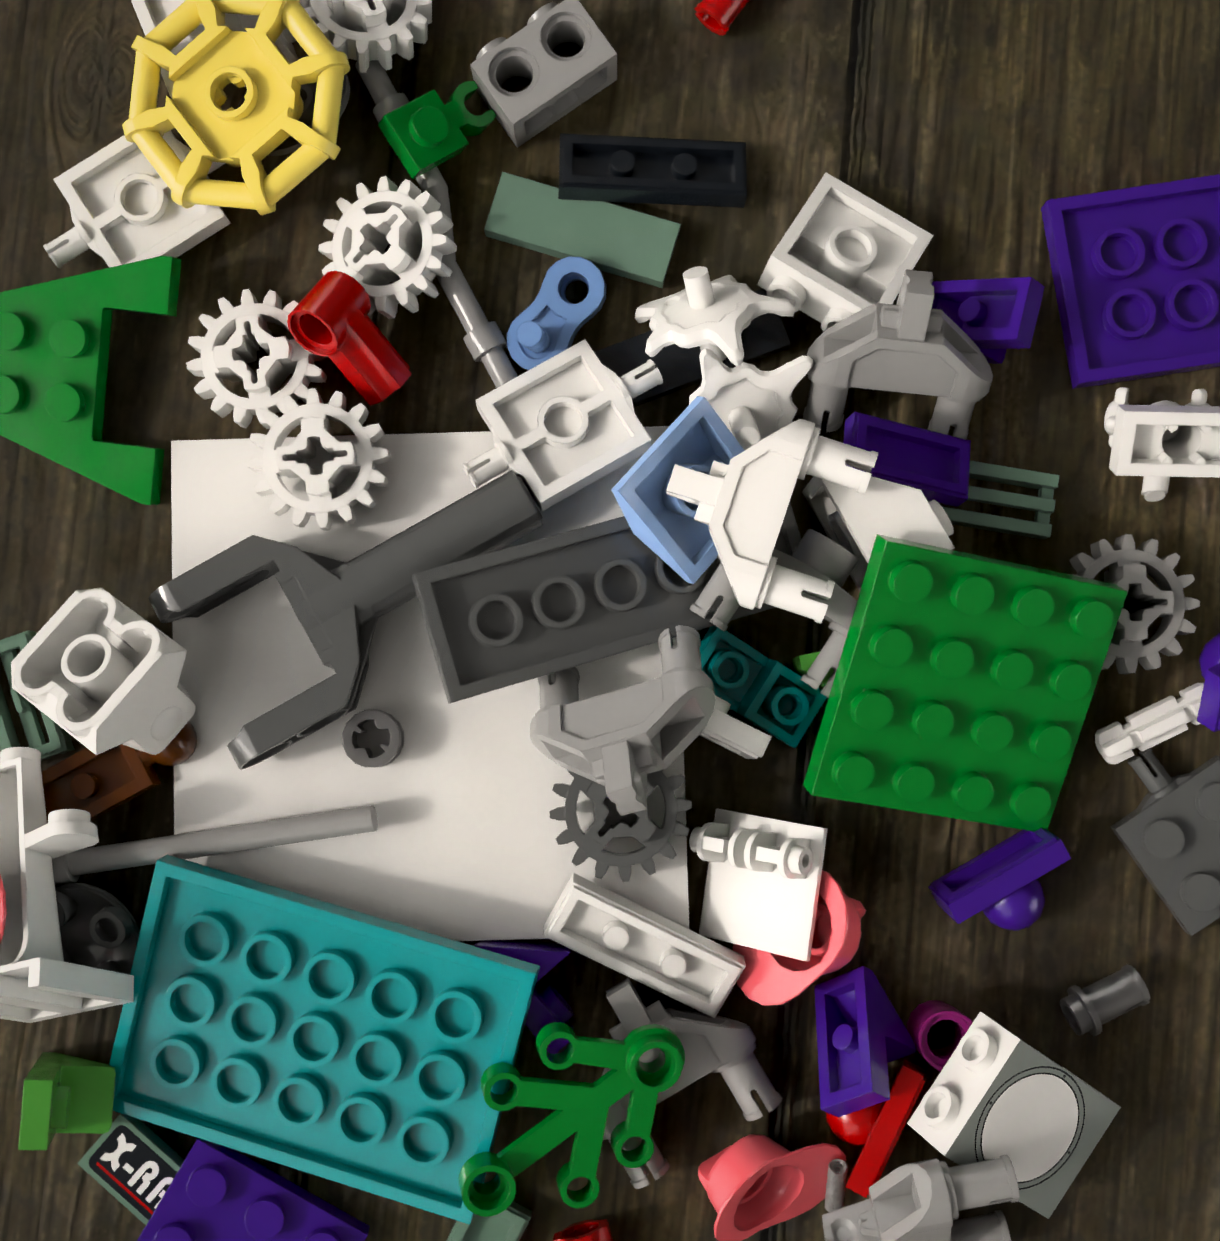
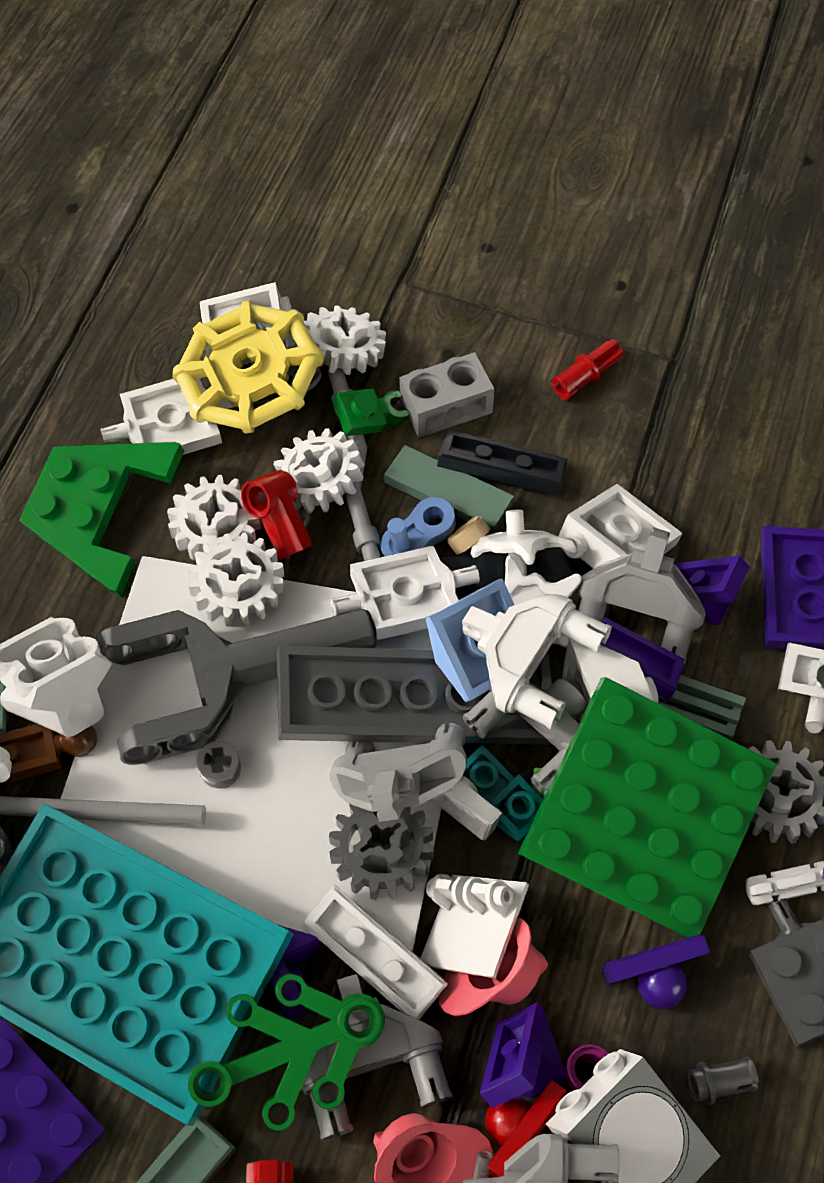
camera: 10 degrees right, 25 degrees down
none -> tan tile [447,516,490,555]

